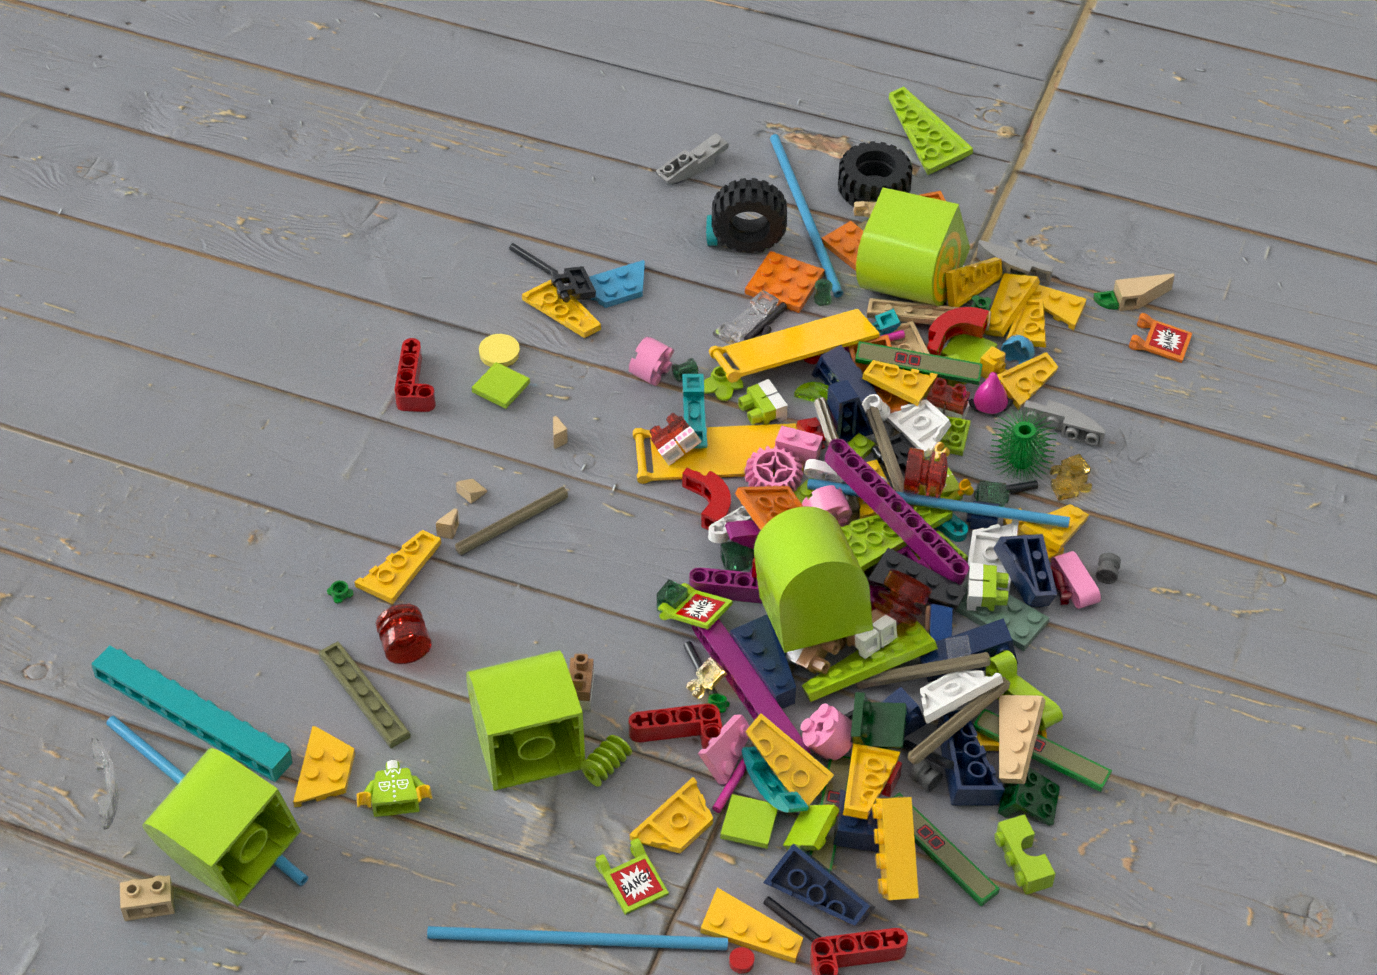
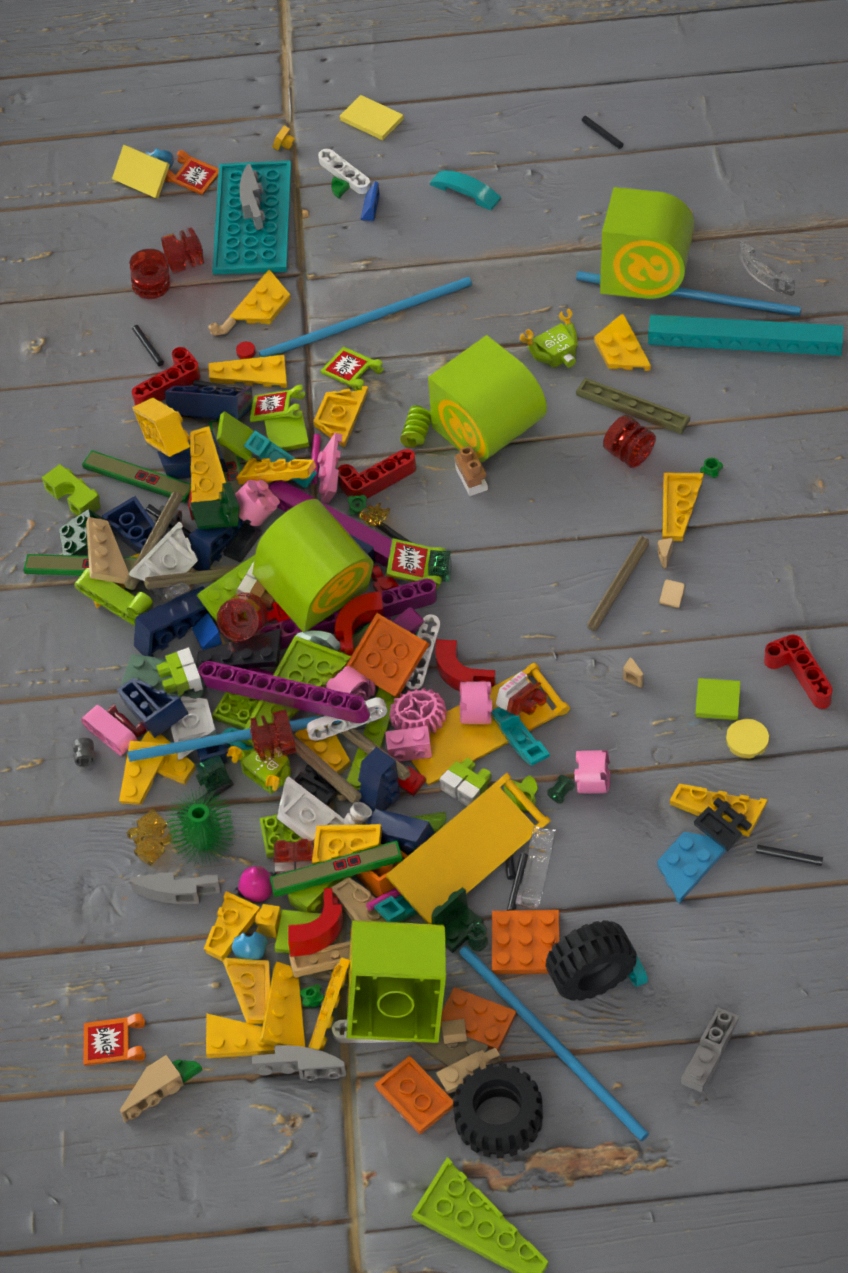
camera: 160 degrees right, 5 degrees up
none -> flag [250,385,305,422]
none -> red plate [371,565,399,592]
none -> dark green bracket [431,887,484,953]
none -> bright pink brick [460,681,492,724]

